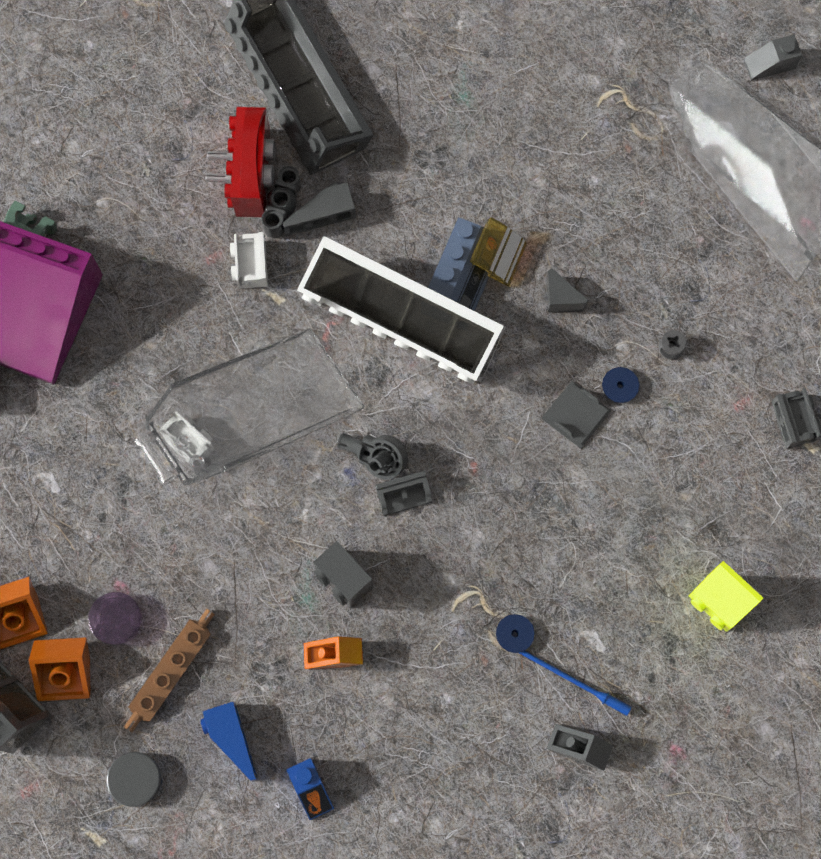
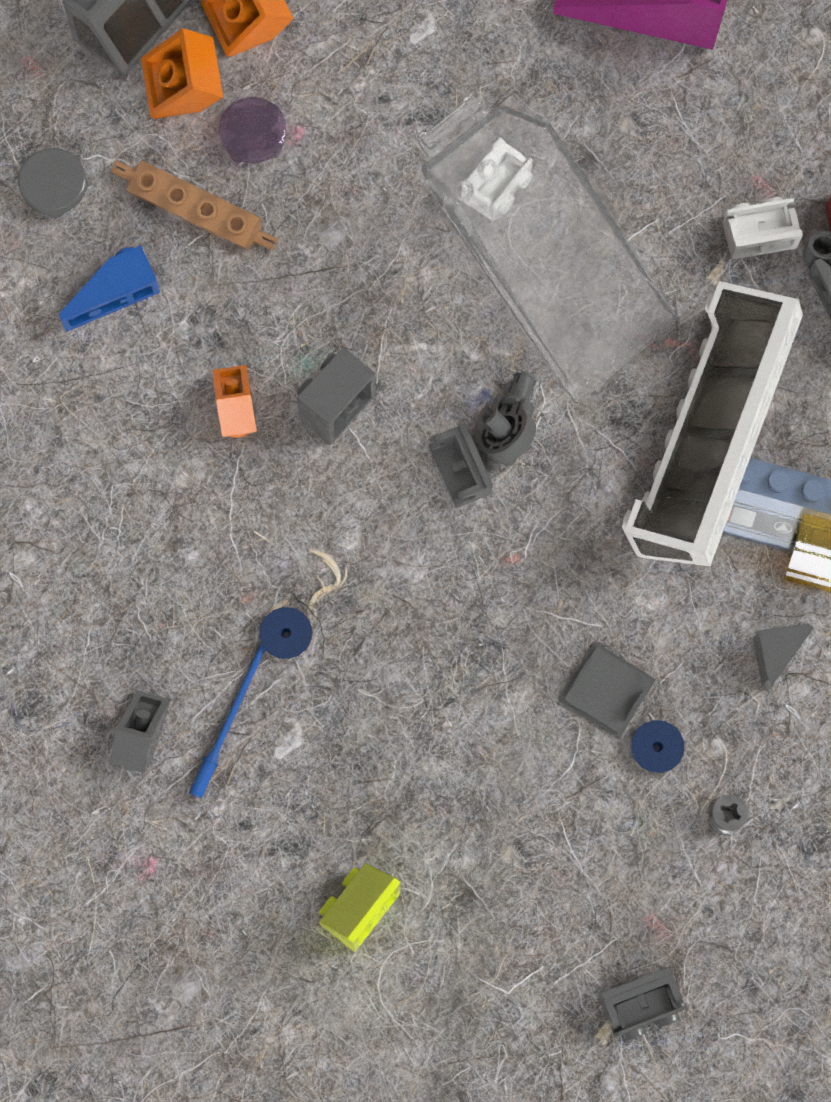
camera: 80 degrees right, 0 degrees up
slope [286,758,334,820] -> none

